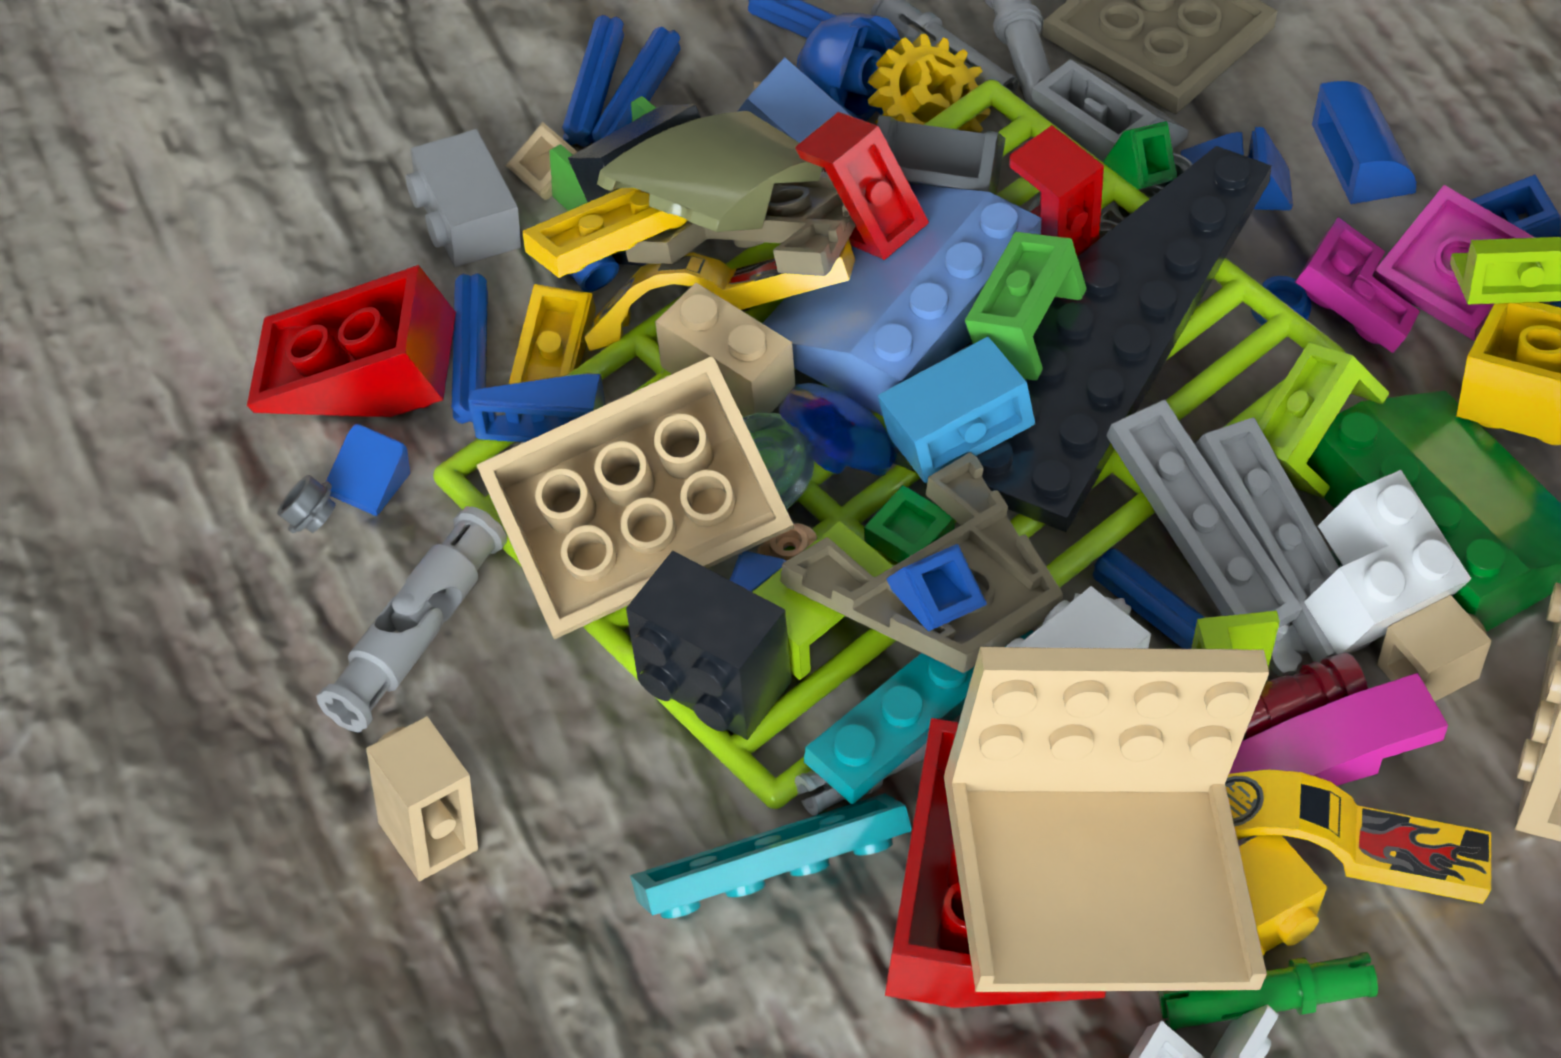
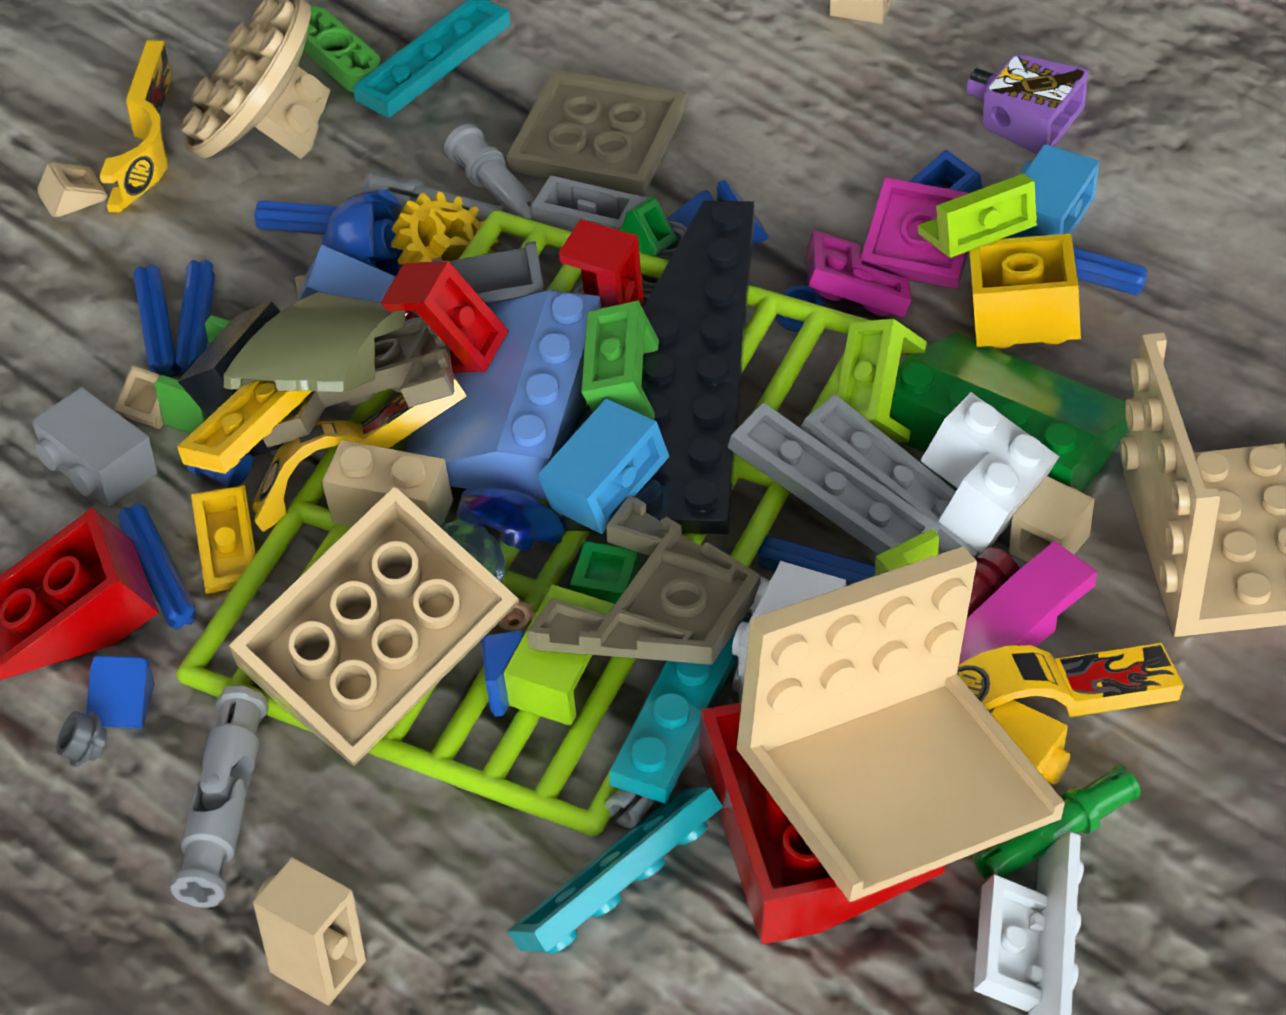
camera: 20 degrees left, 5 degrees down
blue slope [468,374,606,442] -> none
black brick [626,550,792,740] -> none
blue slope [886,544,987,632] -> none
blue brick [1312,81,1416,204] -> none

